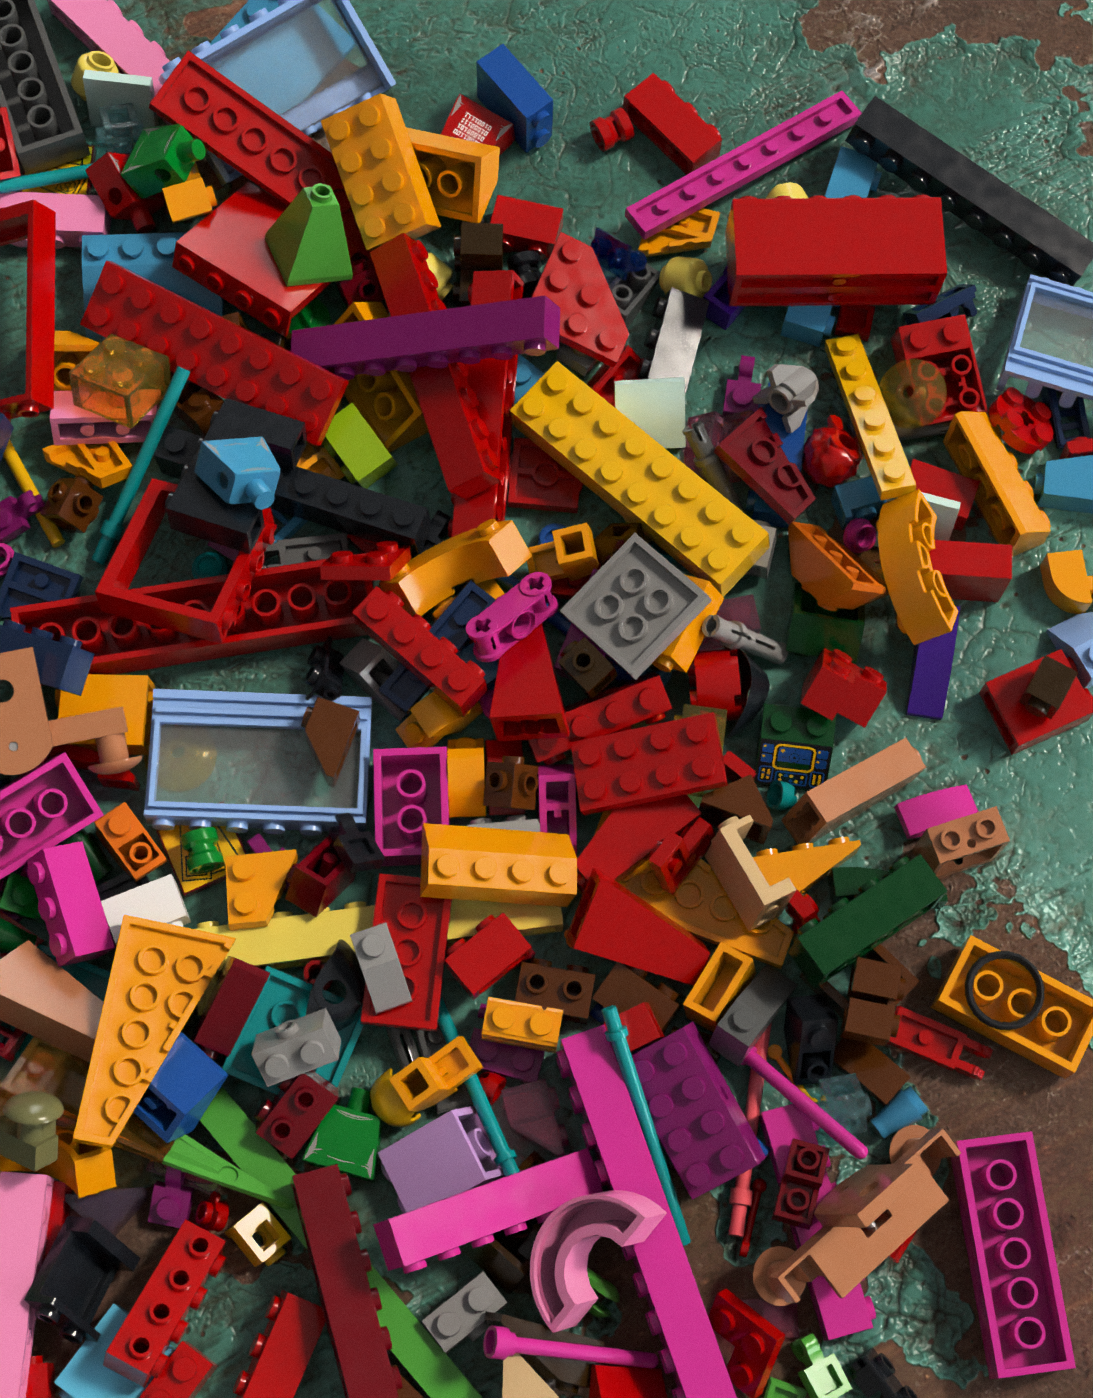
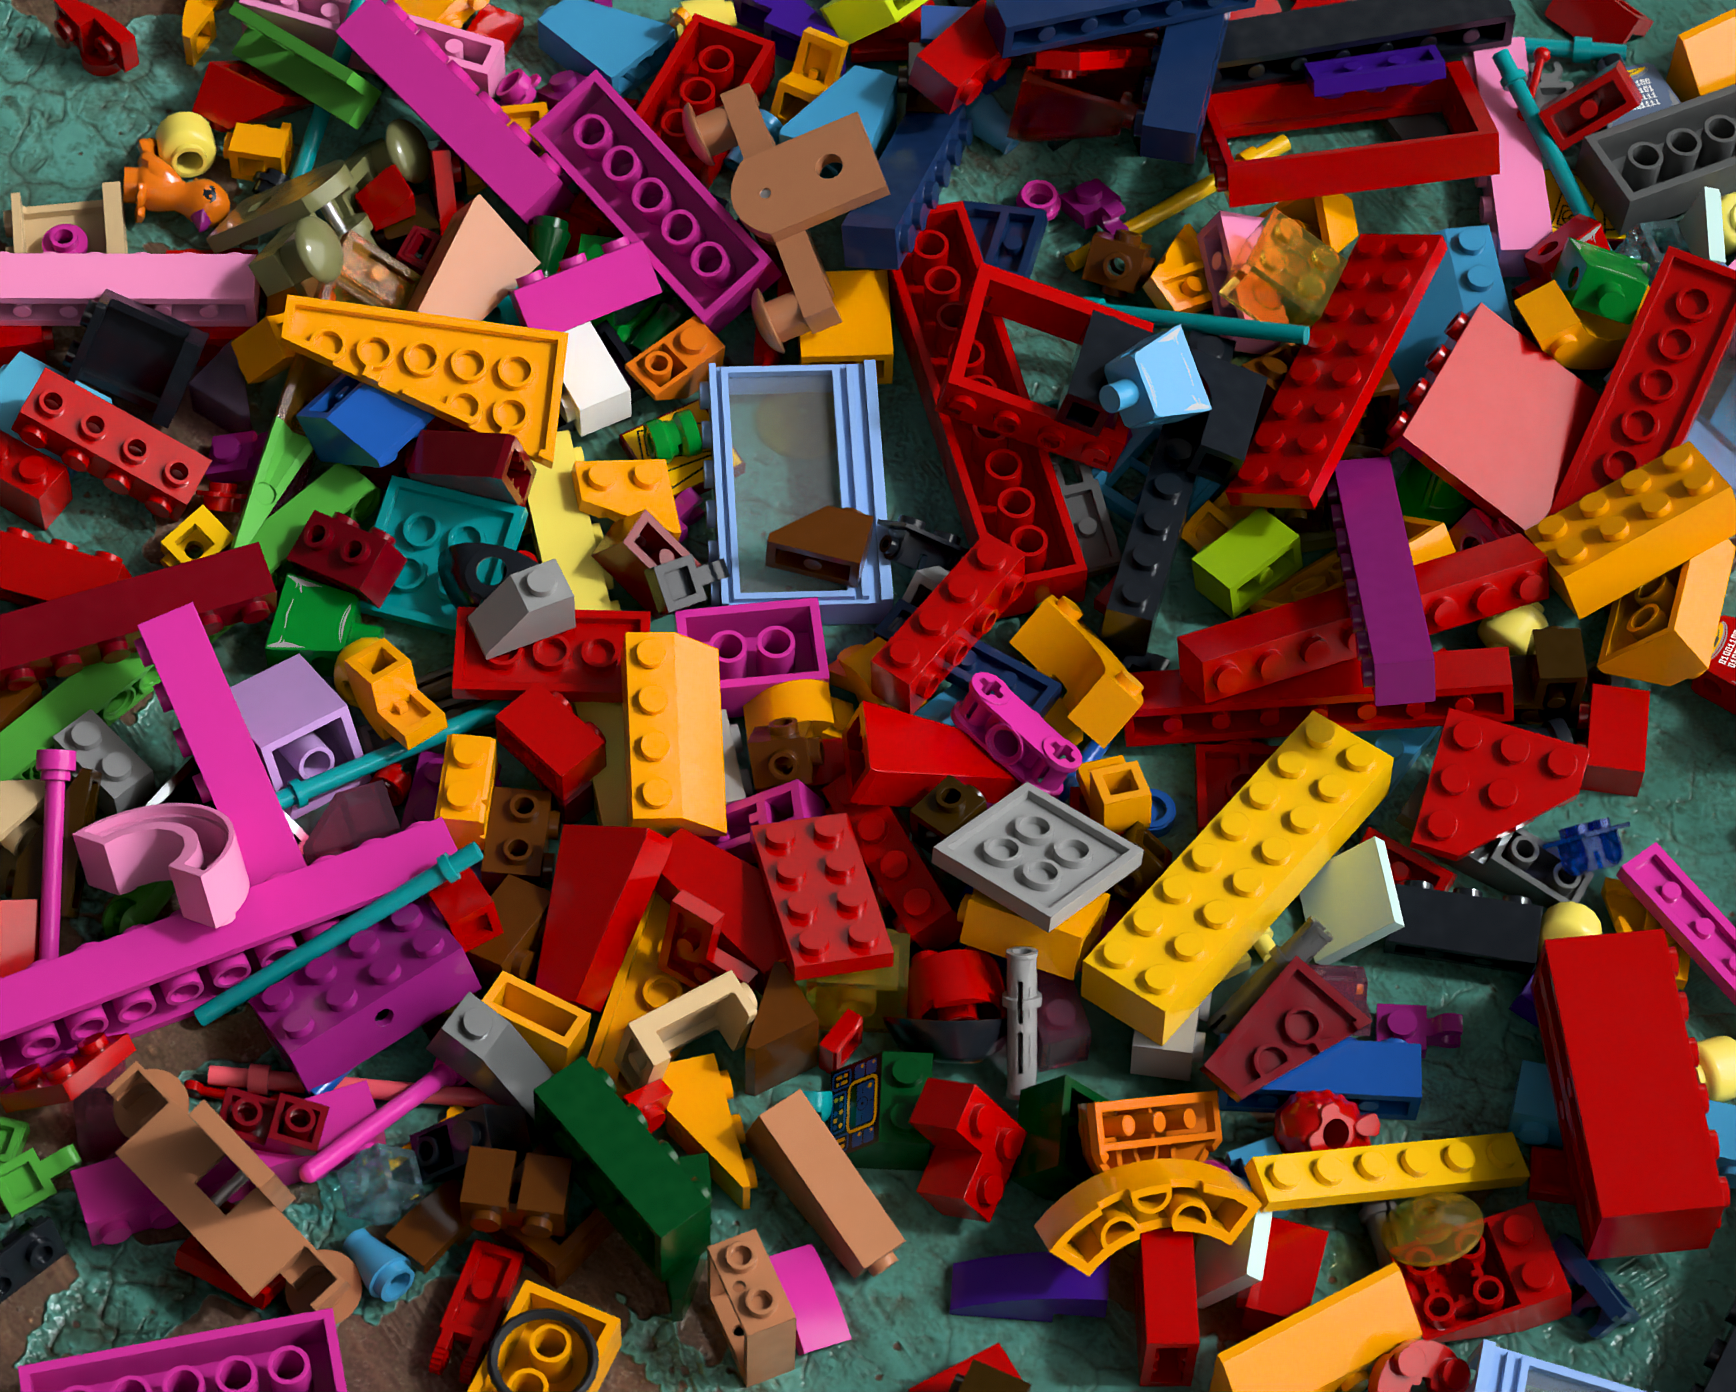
camera: 85 degrees right, 15 degrees down
light grey brick [251,1008,341,1087] -> none
bright green slope [265,183,353,286] -> none
red plate [320,541,411,581] -> none
light grey brick [752,364,819,433] -> none

